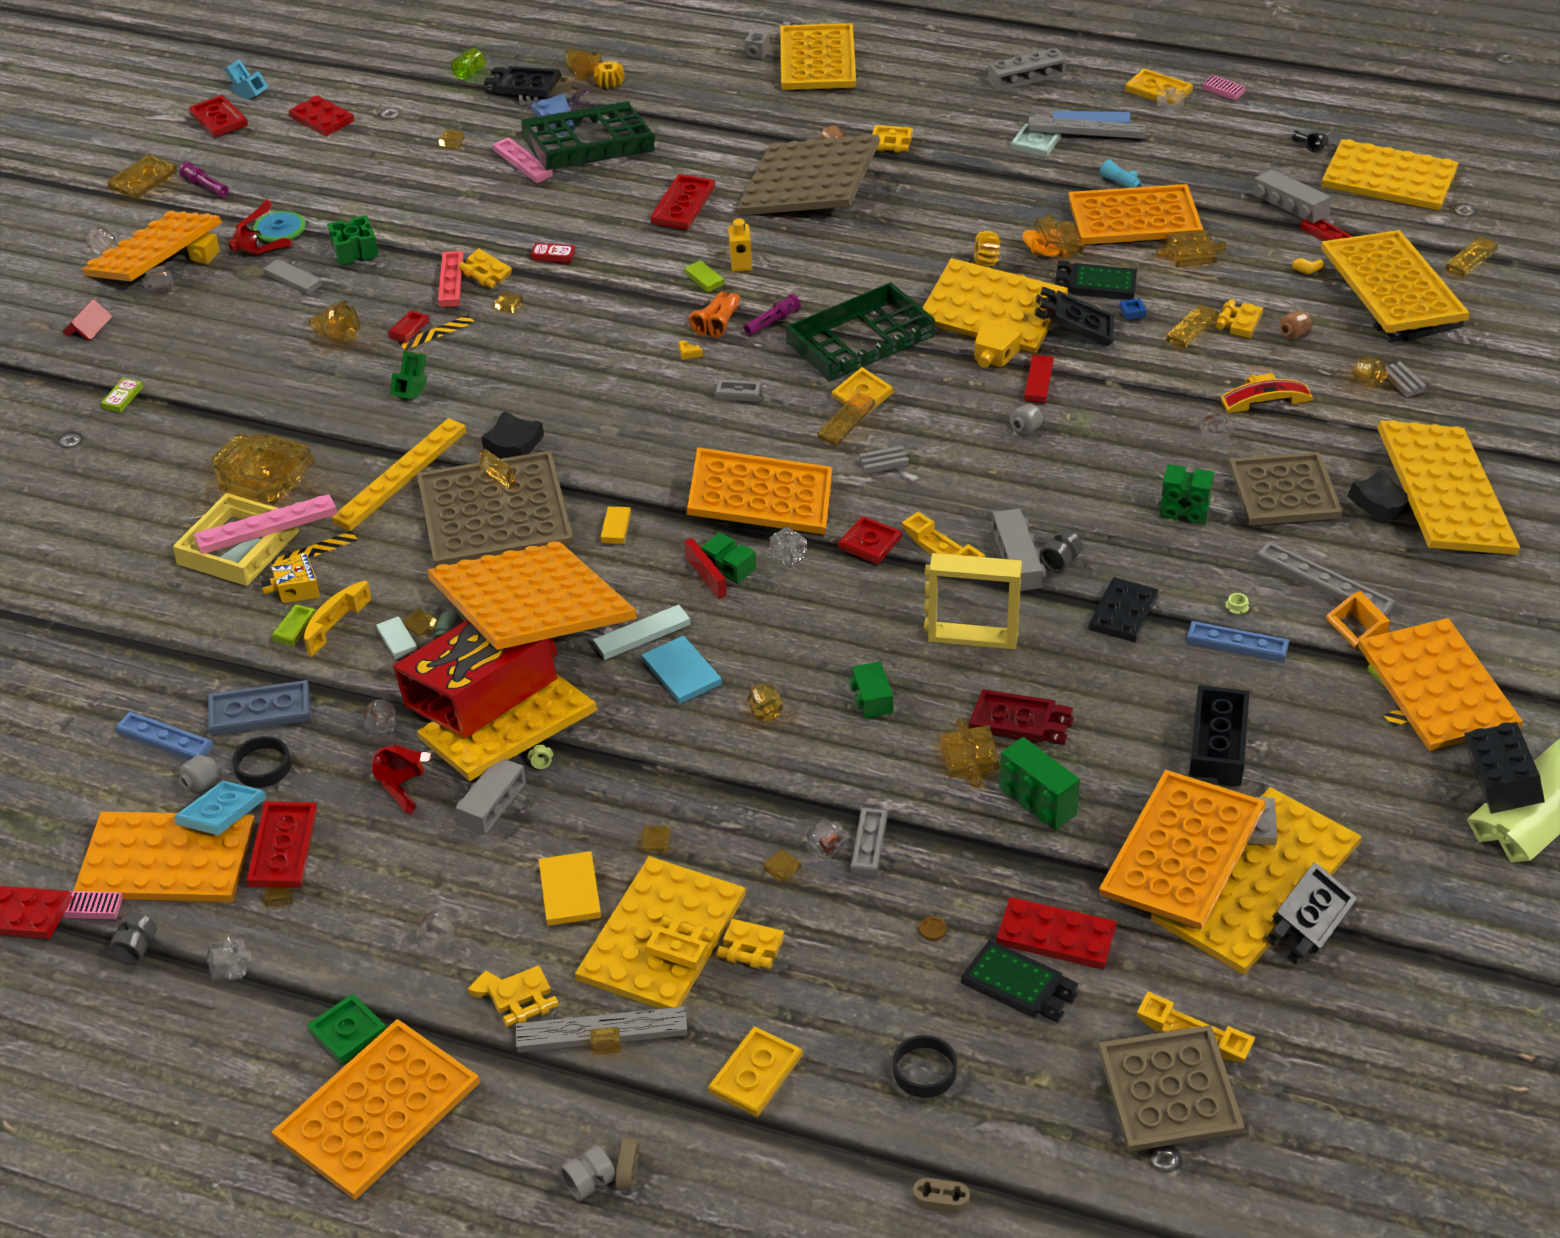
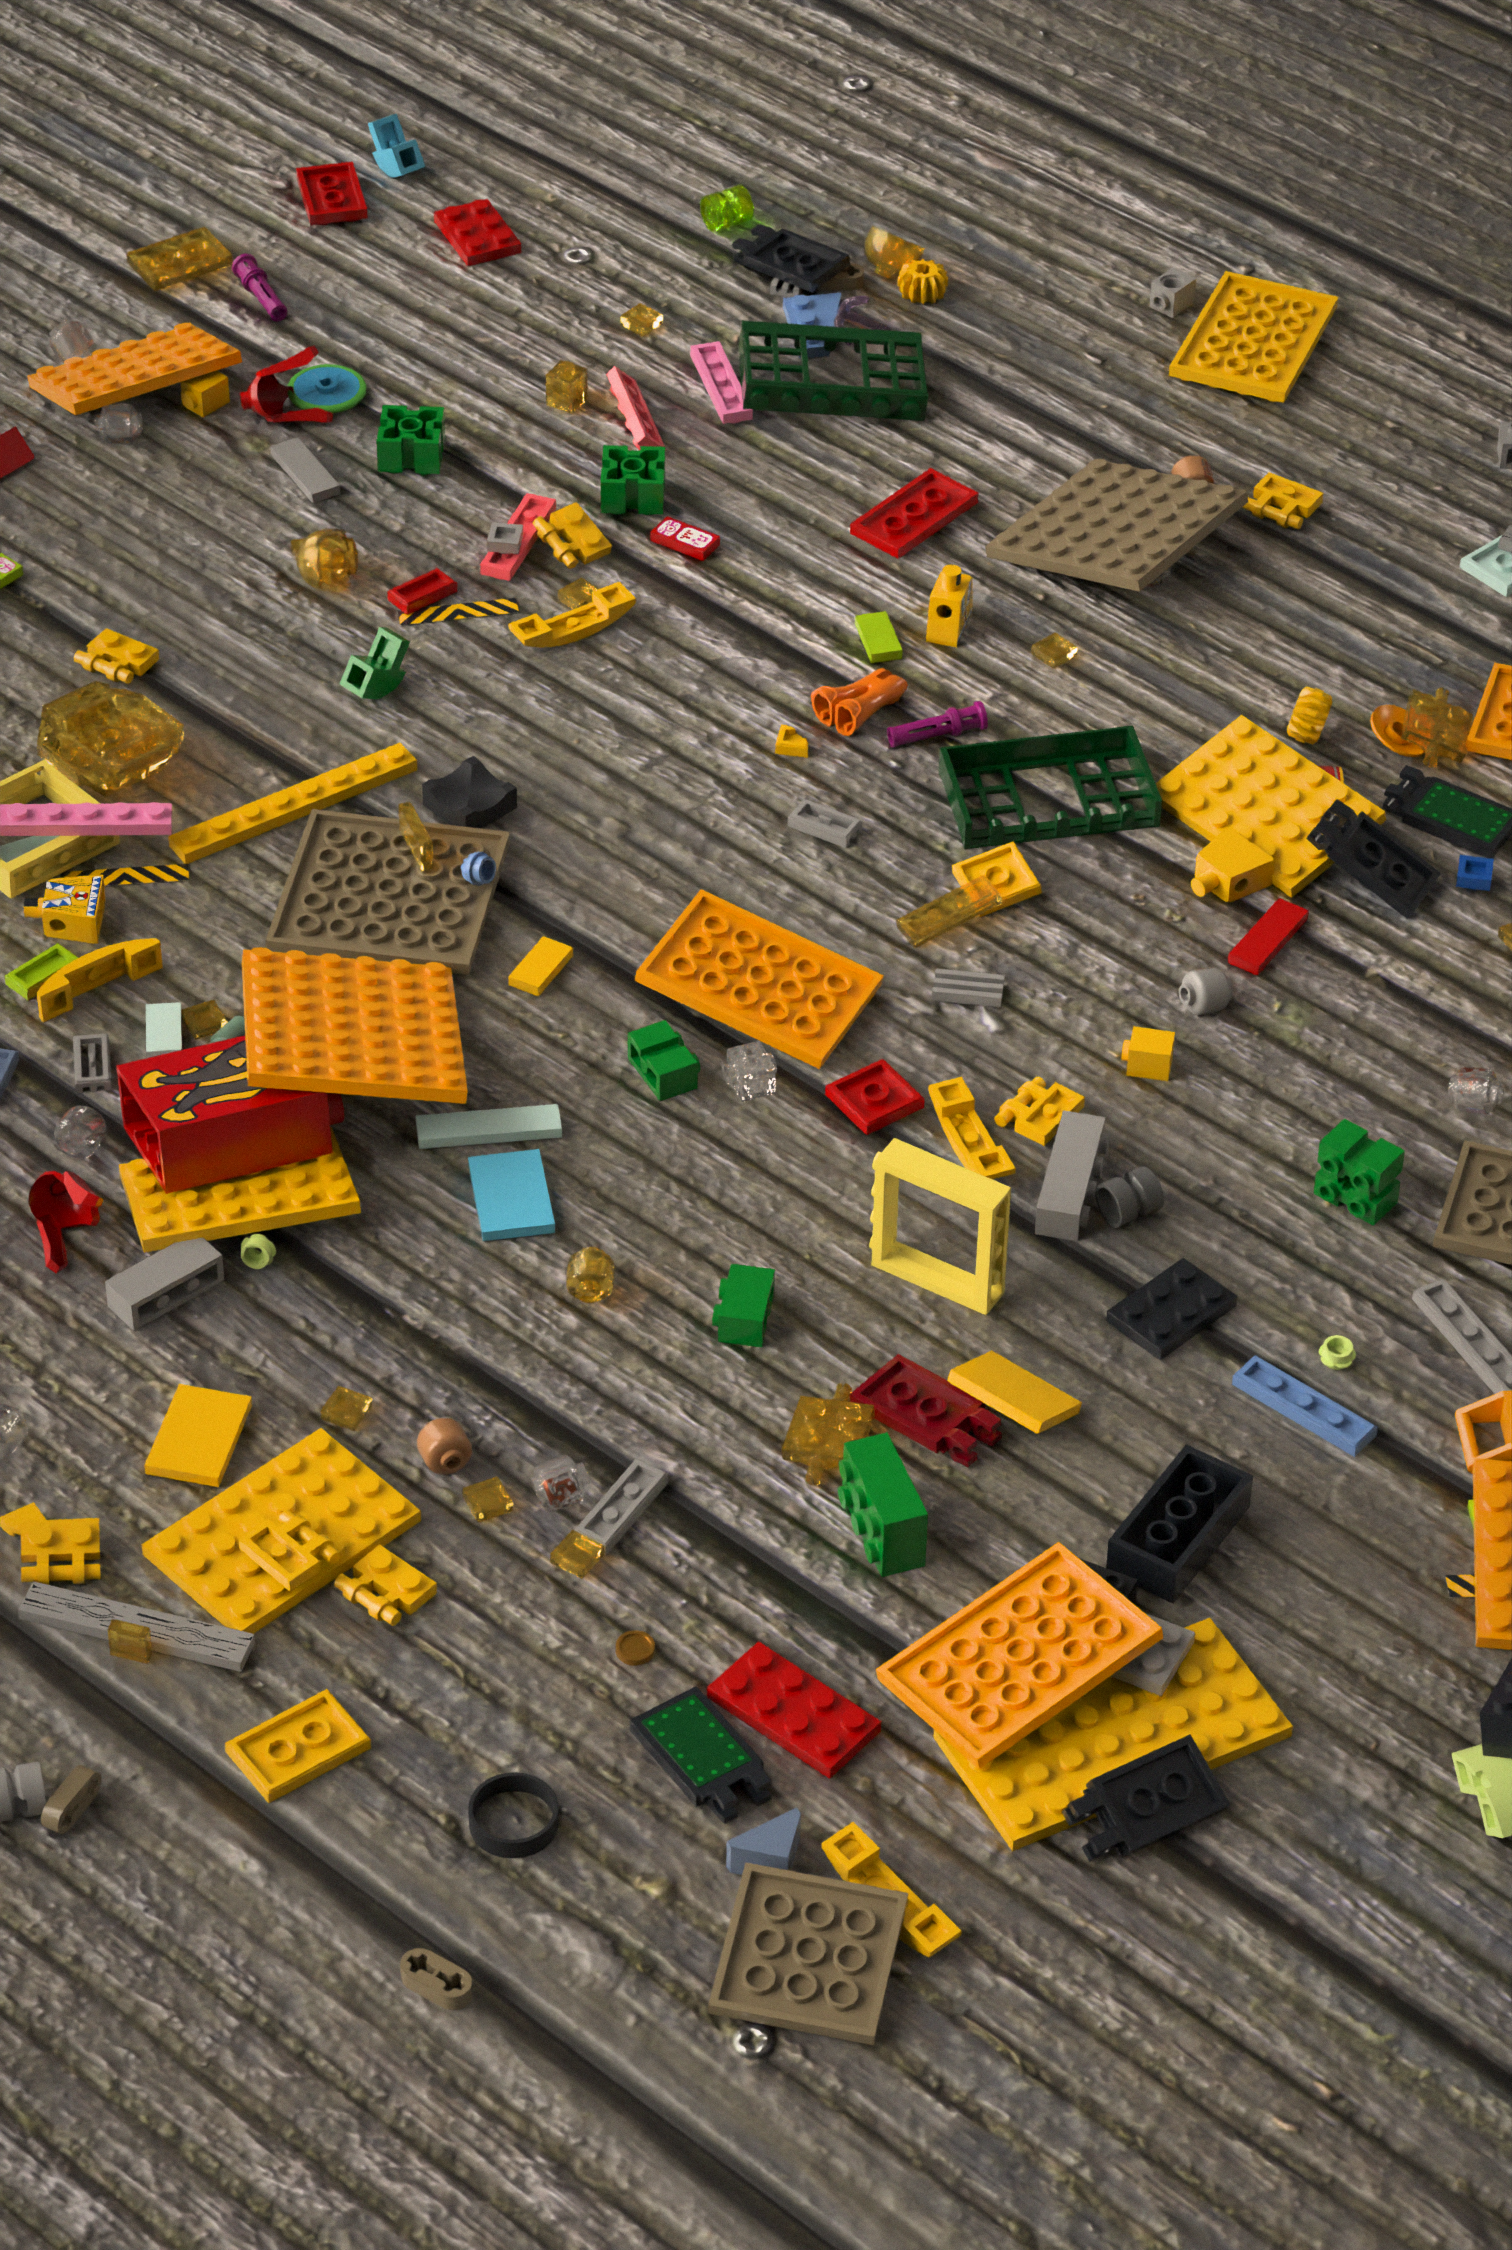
camera: 20 degrees right, 0 degrees up
red tile [684,538,726,599] -> none
none -> light grey tile [73,1034,112,1093]
none -> yellow plate [74,628,159,684]
none -> medium nougat head [417,1418,472,1475]
none -> medium blue plate [461,852,496,886]
none -> light grey plate [487,522,523,554]
none -> yellow slope [508,582,636,648]
none -> clear yellow brick [545,360,588,414]
none -> clear yellow tile [550,1530,604,1579]
none -> green brick [600,445,665,515]
none -> coral plate [606,366,666,451]
none -> sand blue slope [726,1808,801,1875]
none -> yellow tile [947,1350,1082,1434]
none -> yellow plate [994,1077,1085,1146]
none -> clear yellow tile [1031,632,1078,669]
none -> yellow brick [1121,1026,1175,1081]

